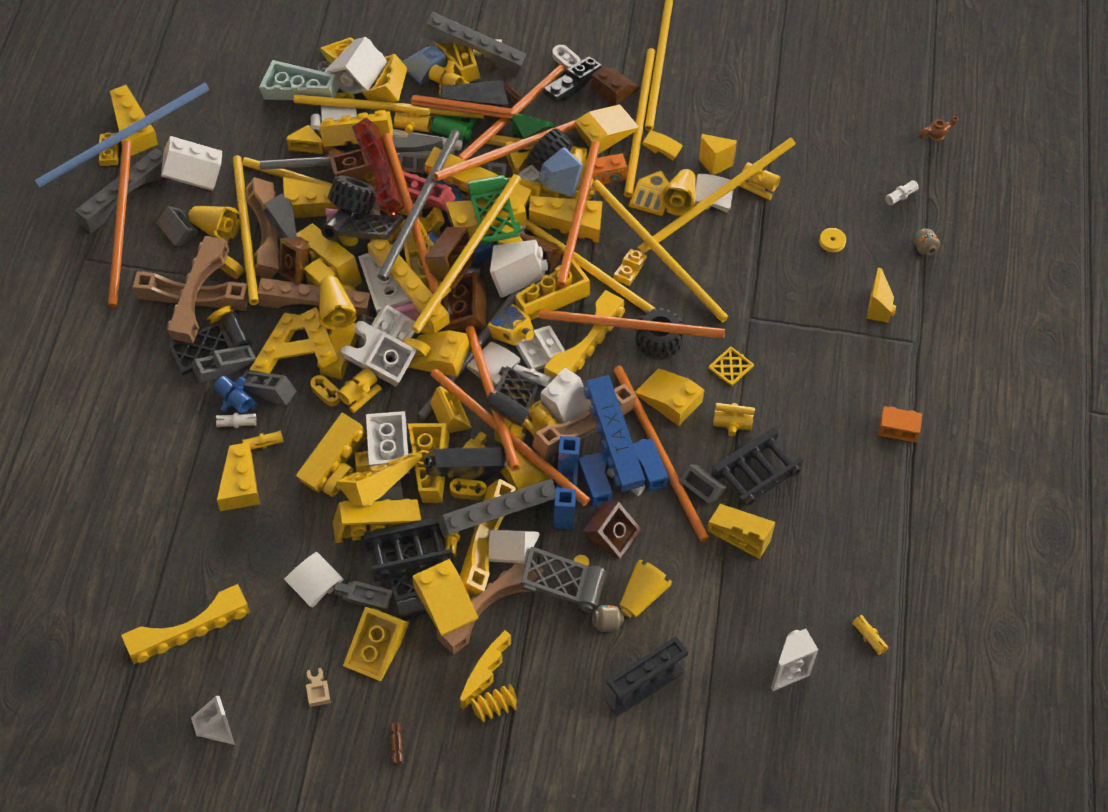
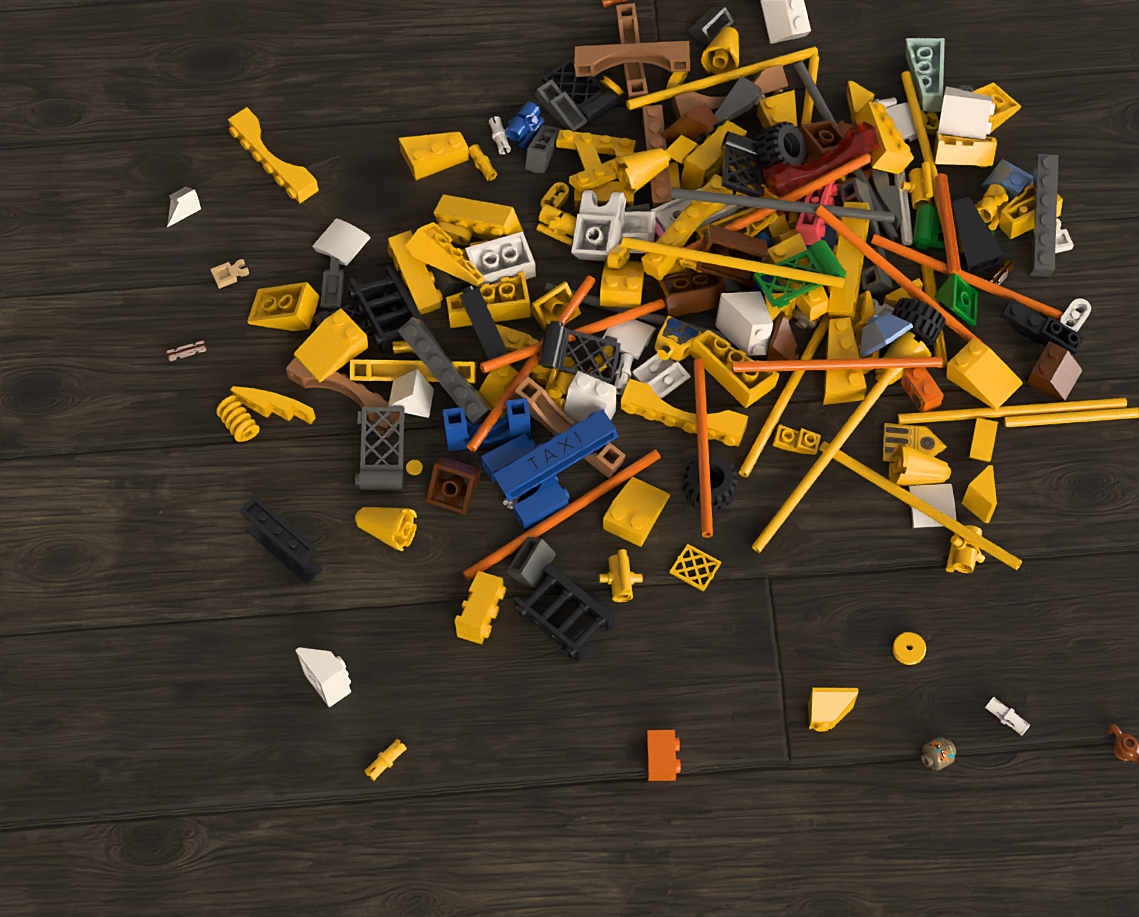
camera: 80 degrees right, 5 degrees up
yellow beam [450,478,487,501] -> none
dark tan head [592,605,624,632] -> none

